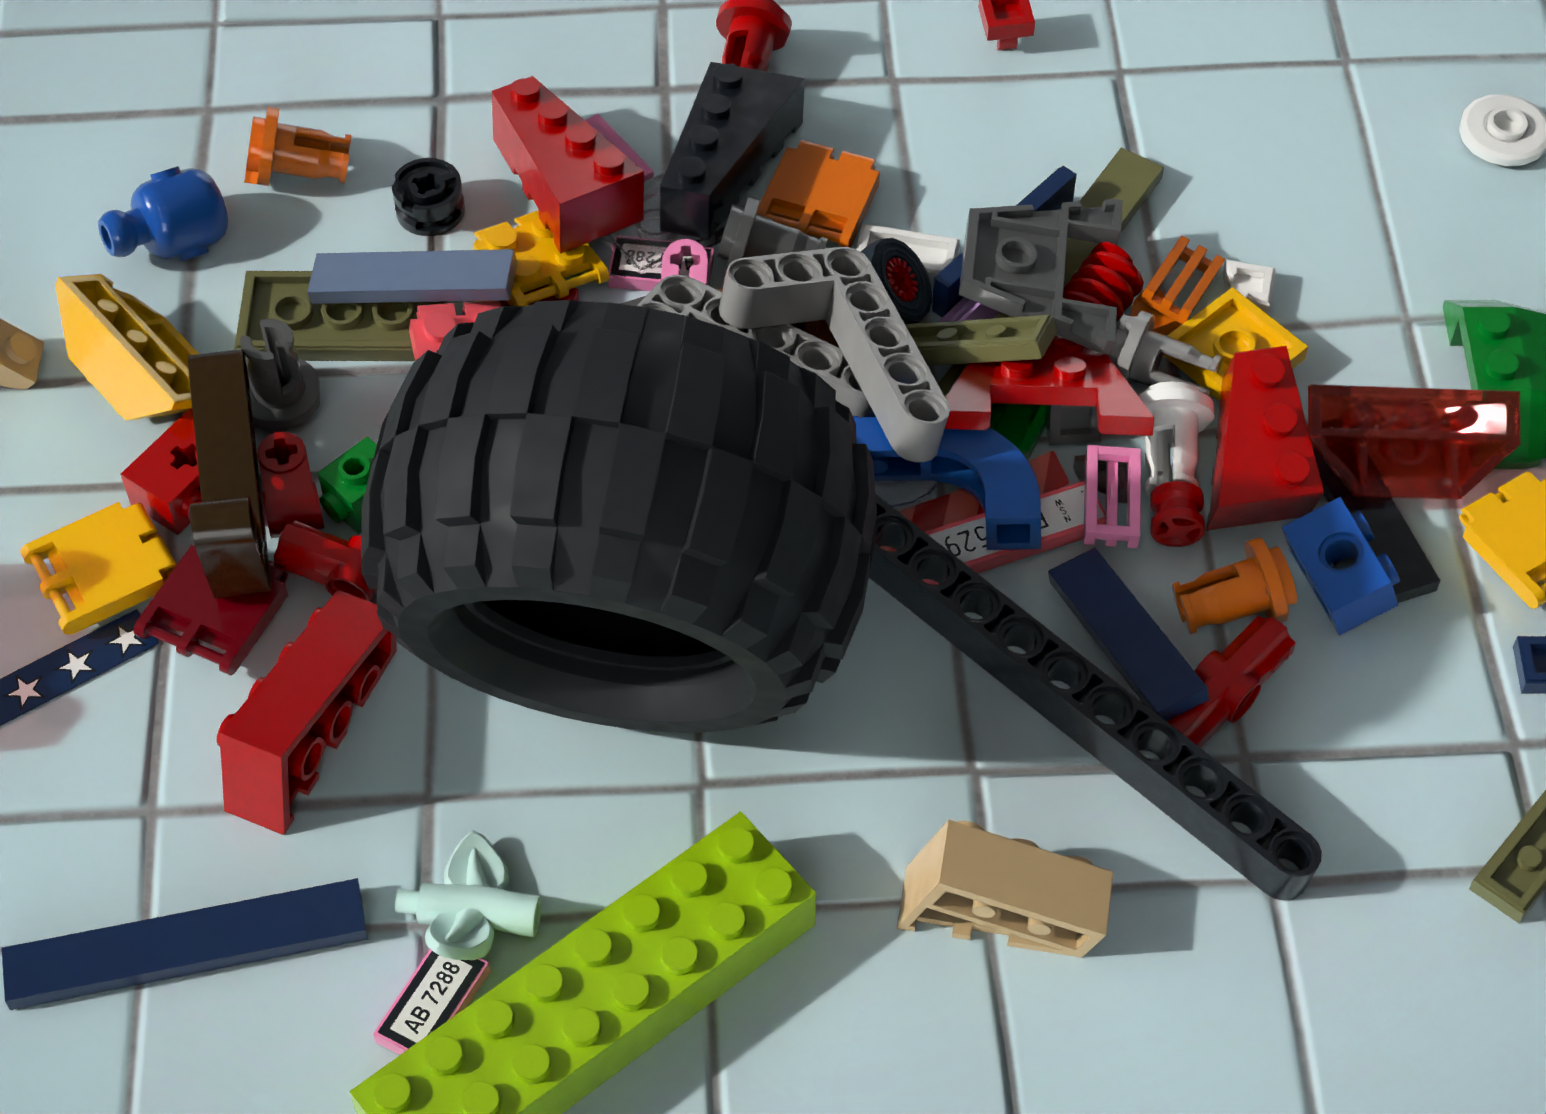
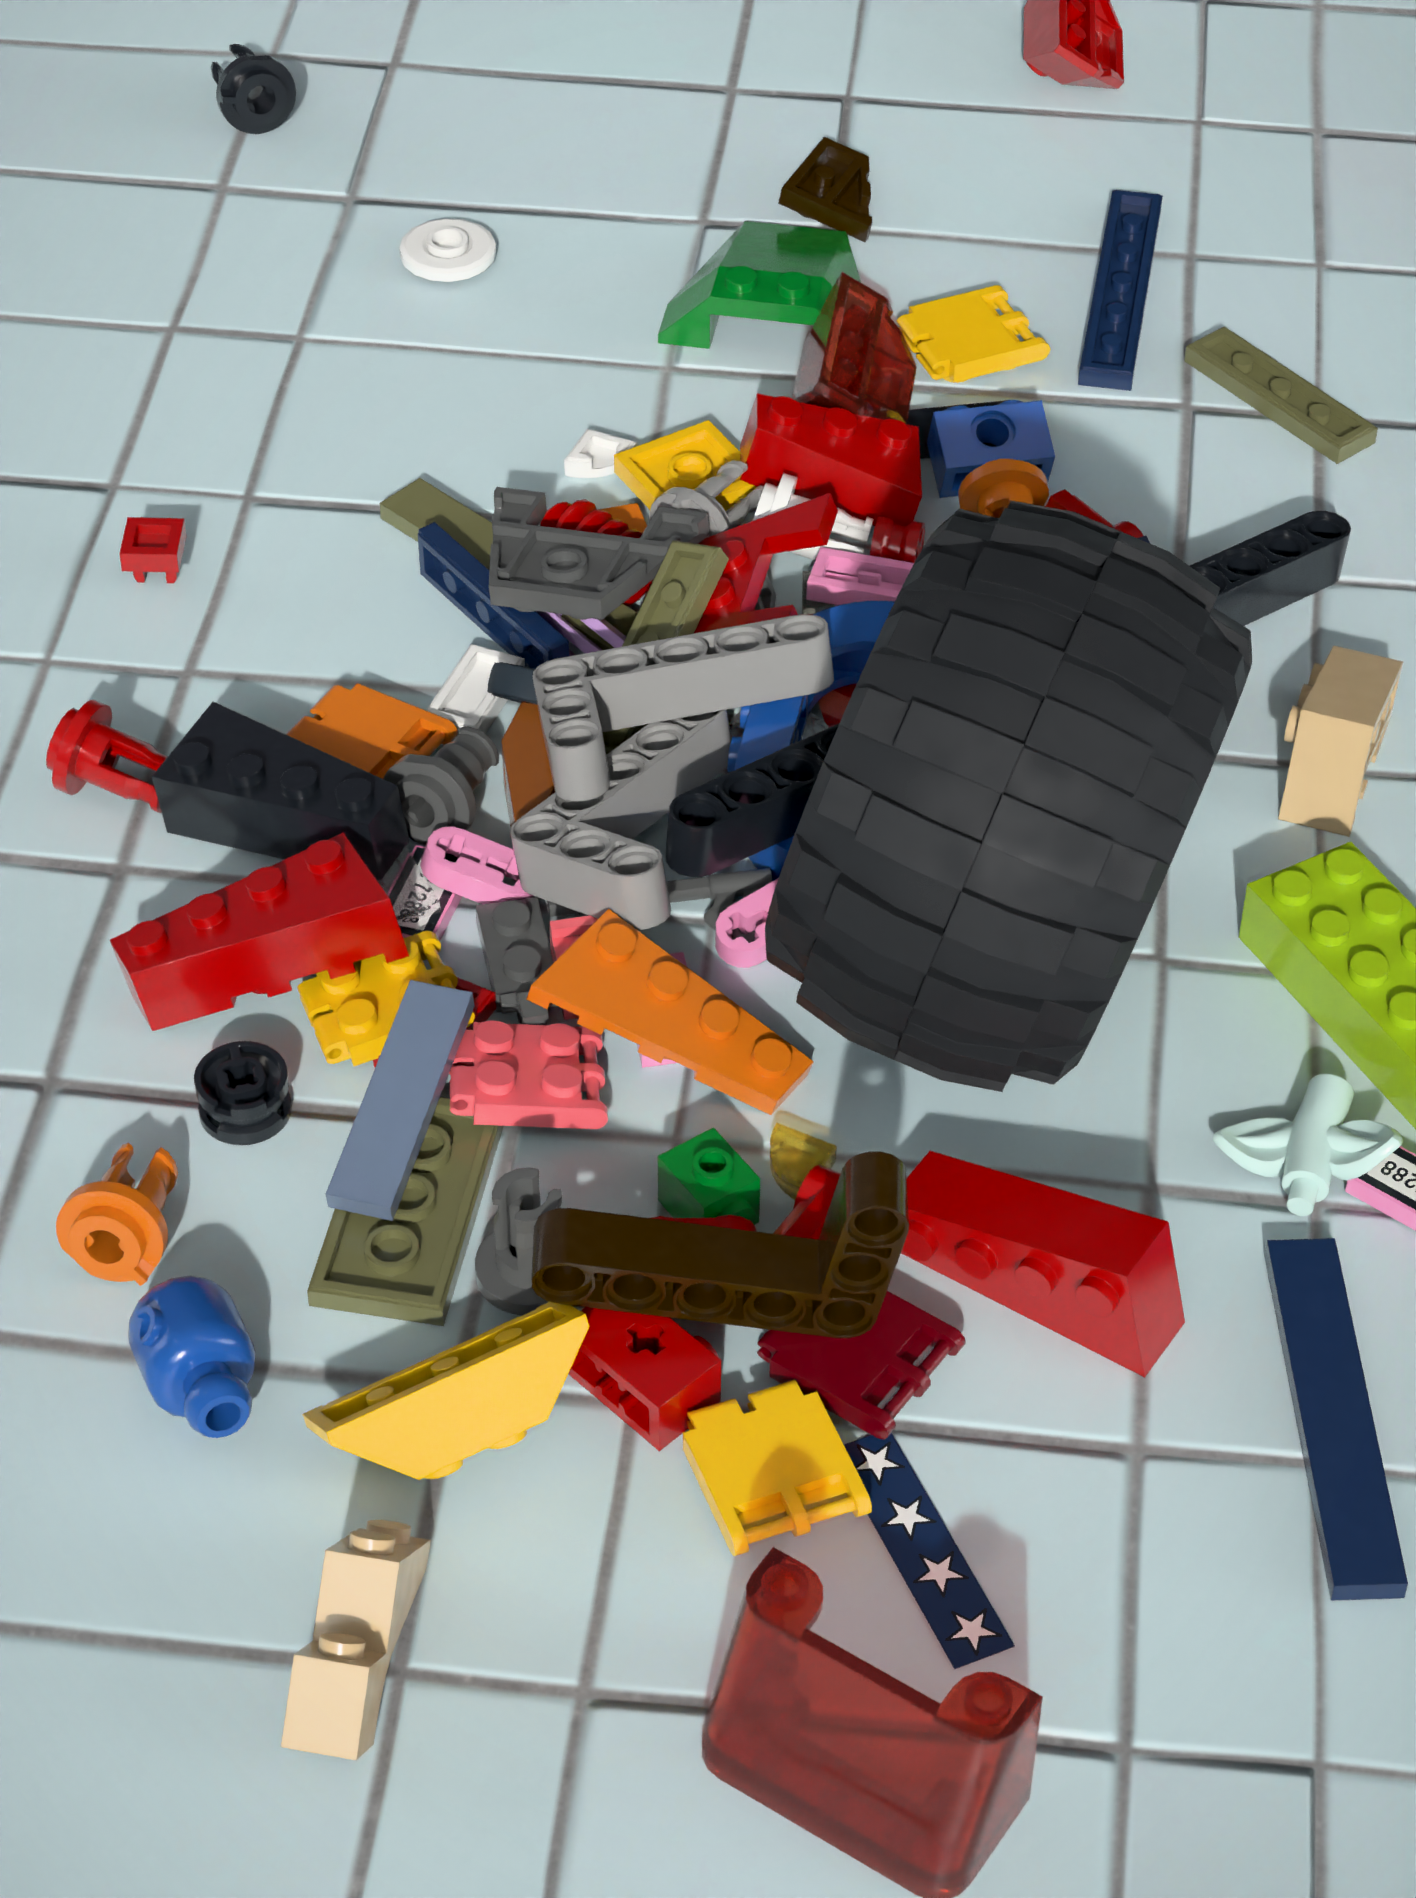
camera: 80 degrees left, 10 degrees down
orange tile [1140,235,1225,324] -> none

